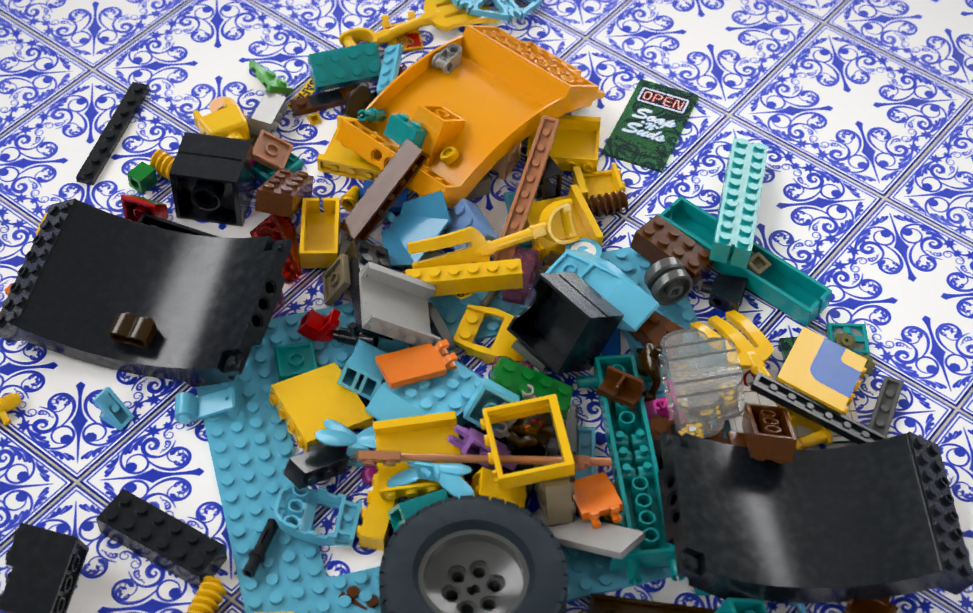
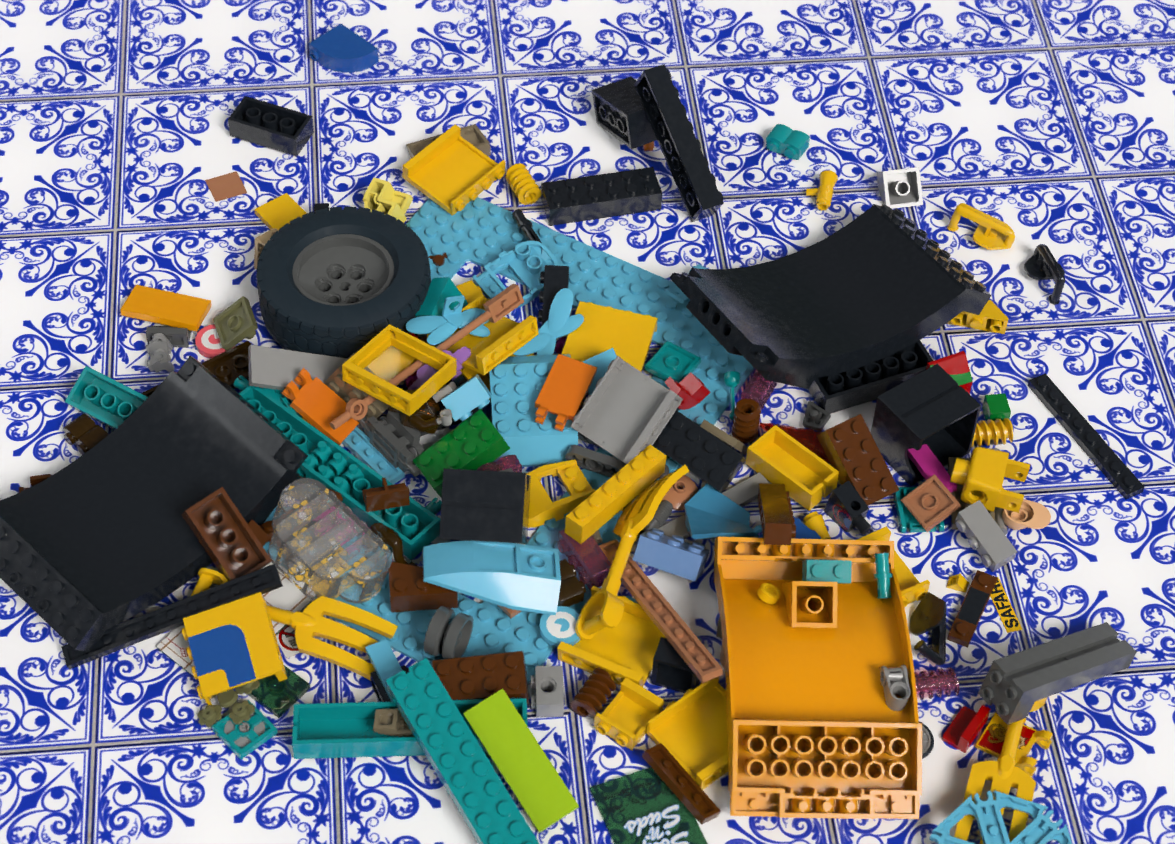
camera: 135 degrees right, 0 degrees up
medium azure slope [92,387,135,430] -> none
dark brown brick [109,312,157,349] -> none
bright green wing [248,59,292,95] -> none
teal brick [307,42,382,92] -> none
medium azure plate [376,43,403,95] -> none
dark grey plate [868,376,904,437] -> none
none -> medium azure tile [365,639,403,702]
none -> lime tile [463,689,579,834]
none -> light grey brick [531,666,564,717]
none -> black brick [634,64,724,222]
none -> reddish brown plate [642,743,721,825]
none -> teal hinge [724,371,740,420]
none -> reddish brown piece [732,399,761,444]
none -> black torso [824,480,871,535]
none -> red panel [942,705,991,753]
none -> dark grey brick [978,622,1137,725]

